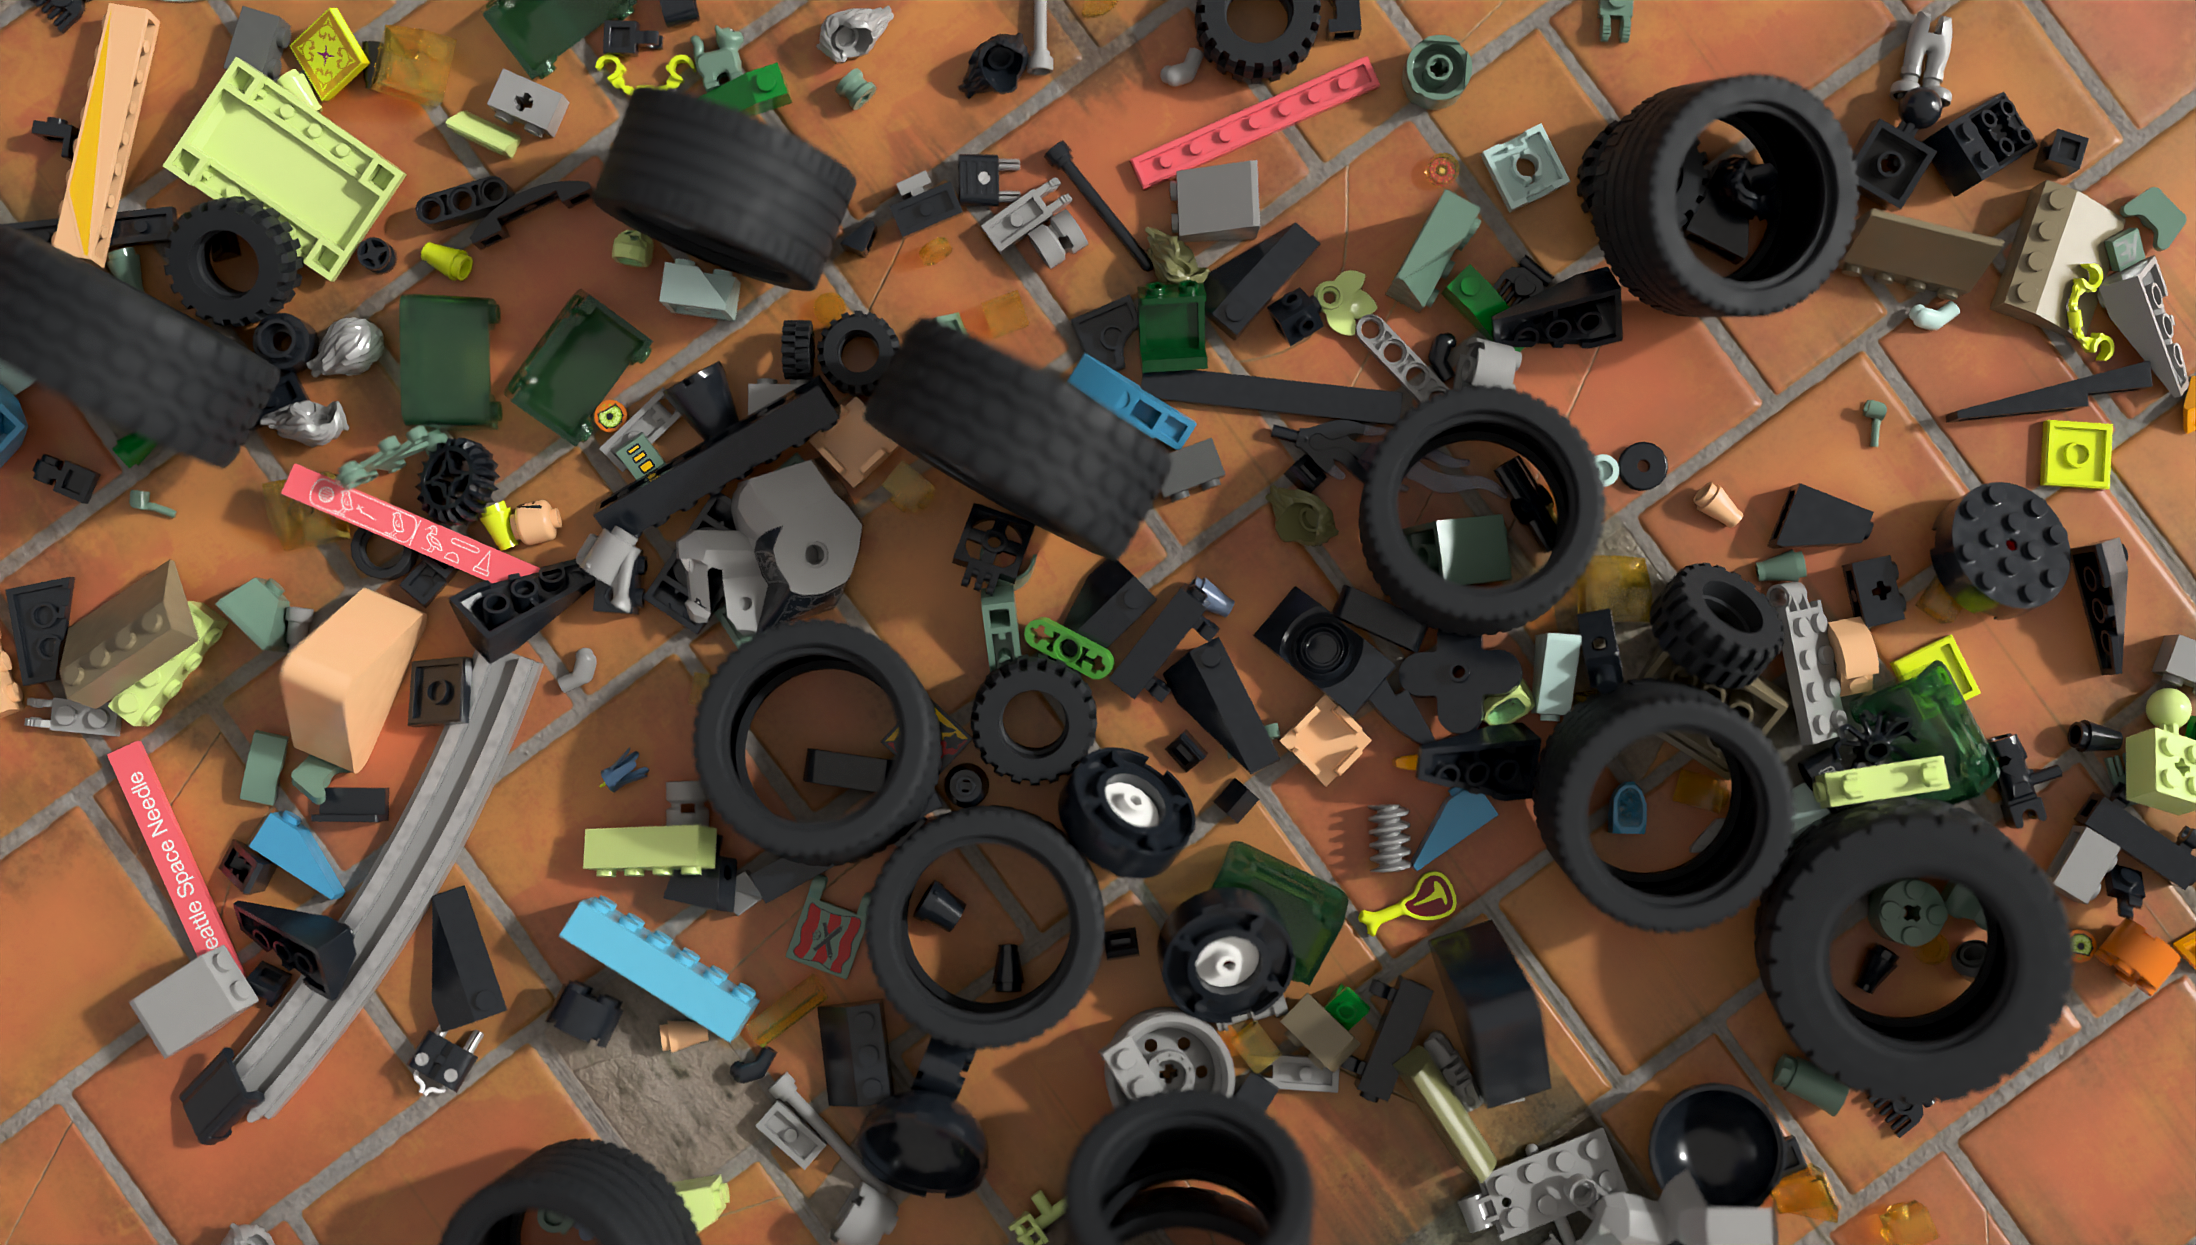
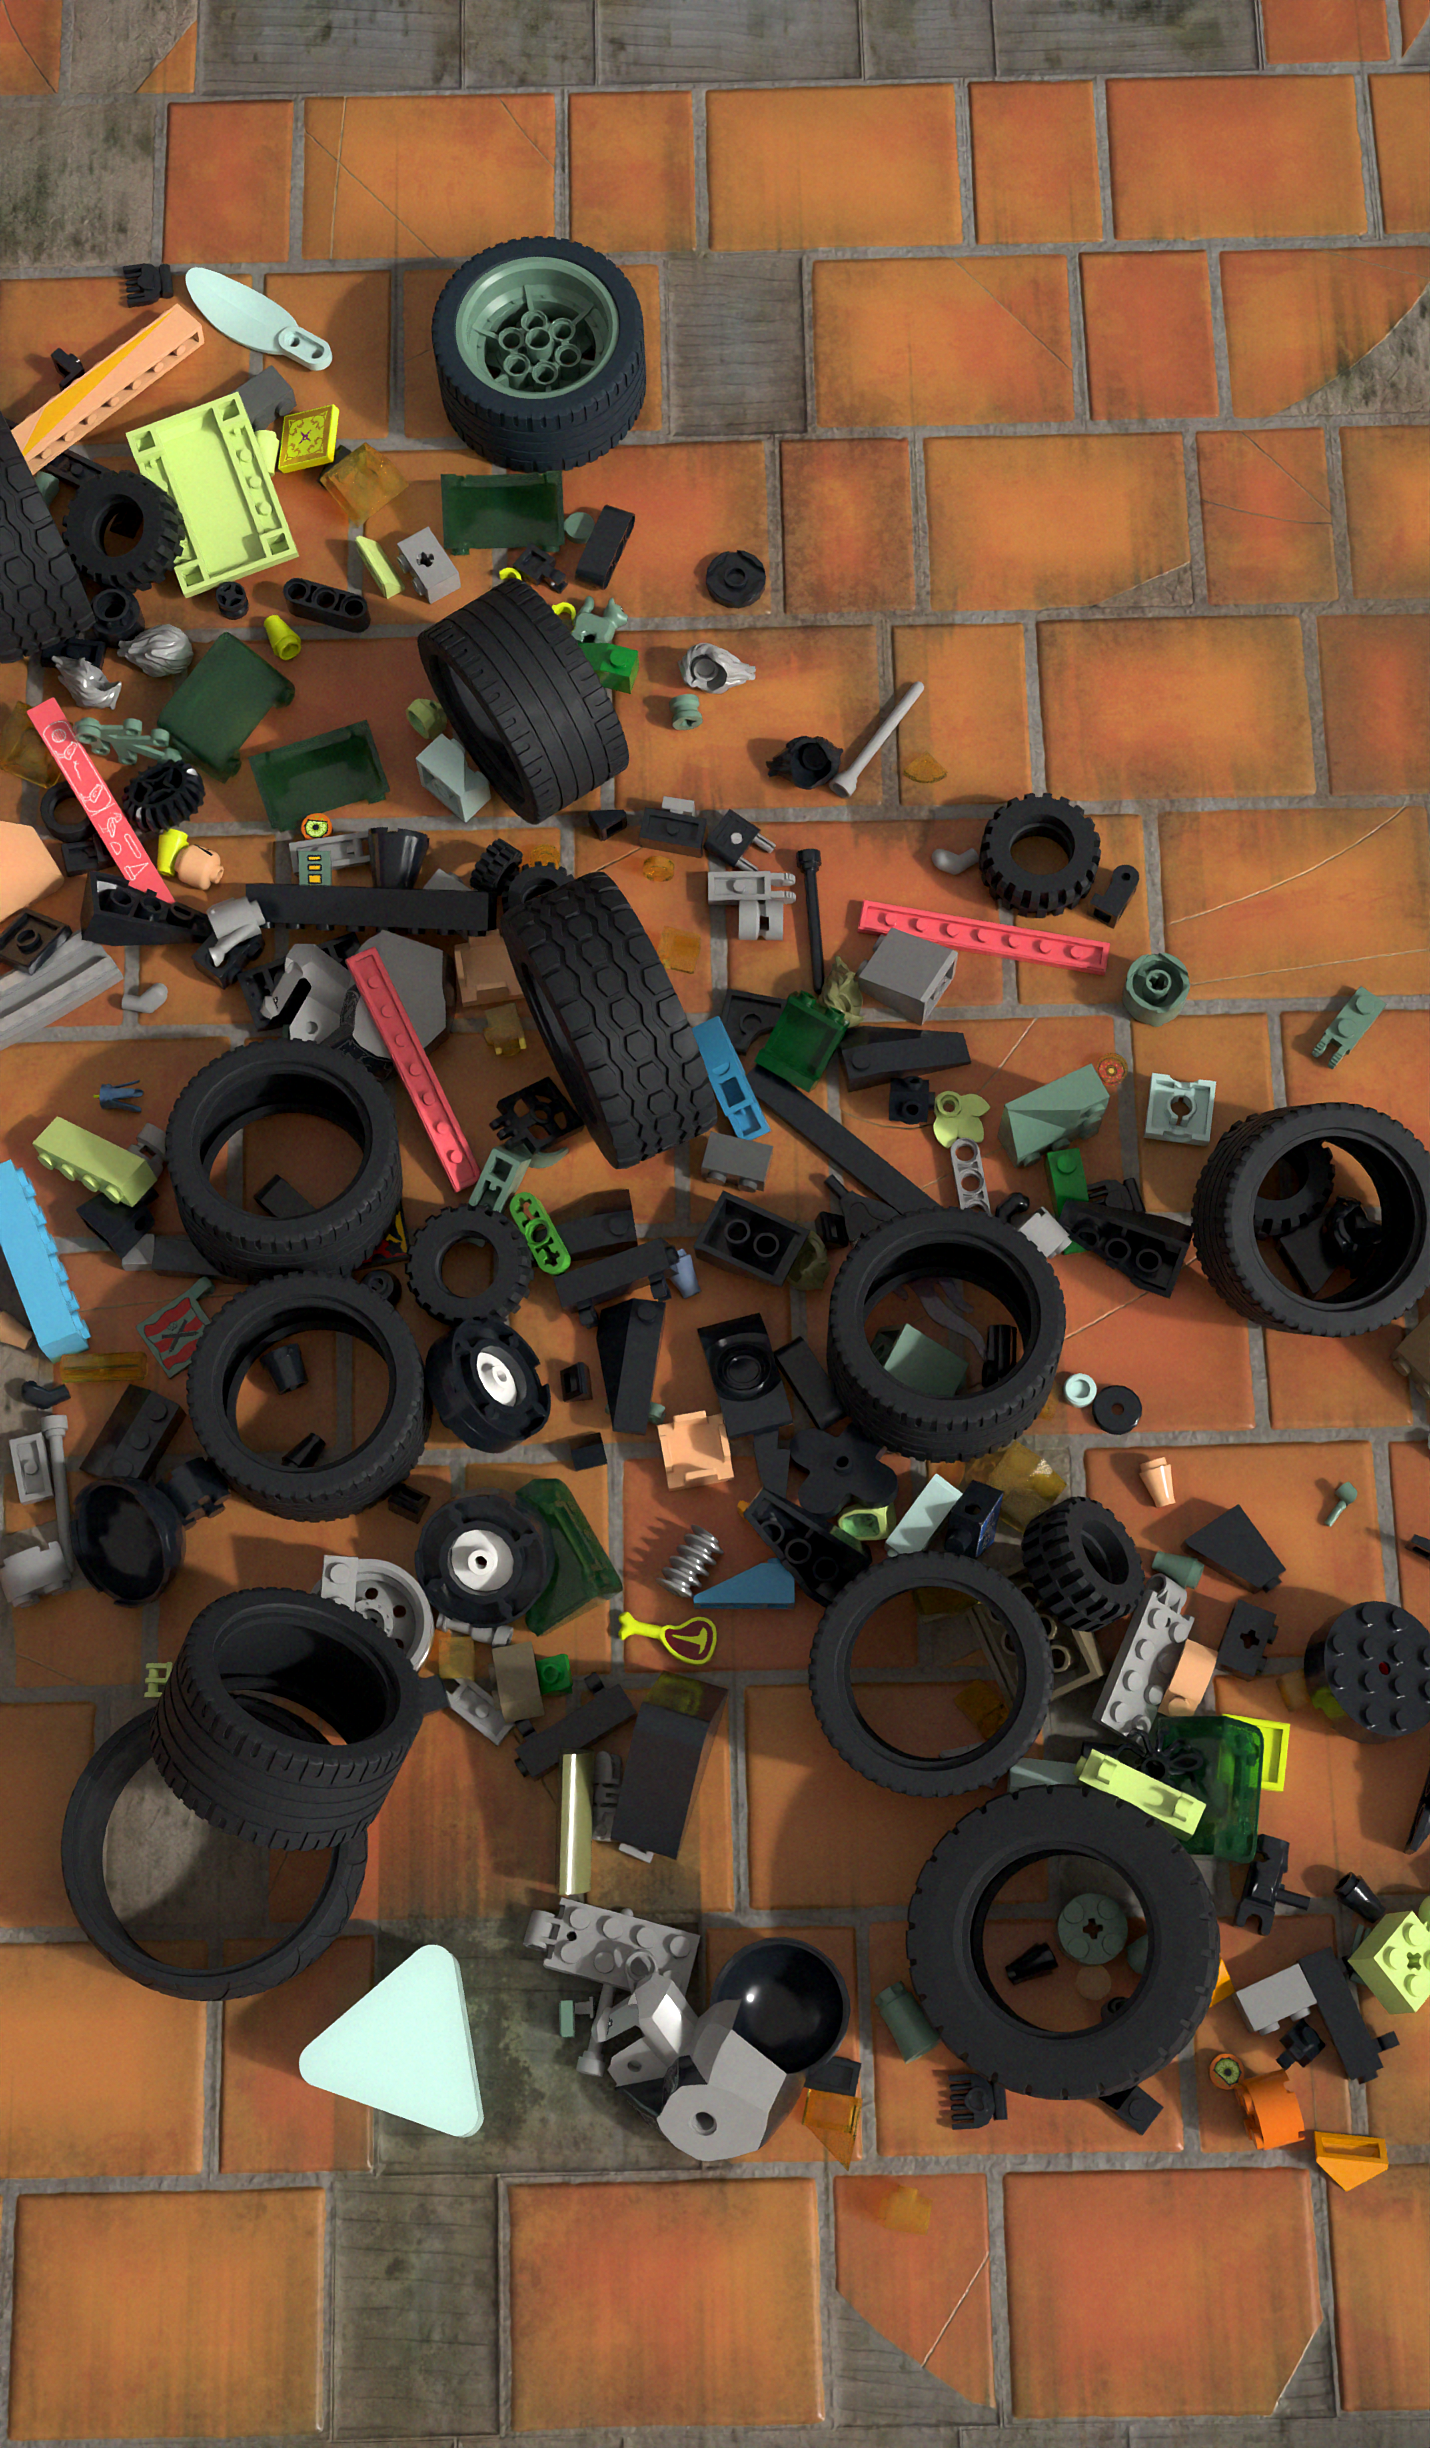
camera: 35 degrees right, 15 degrees down
black slope [470,181,595,250] -> none
rock [1608,781,1647,834] -> none
none -> coral tile [345,946,482,1193]
none -> black slope [693,1190,810,1288]

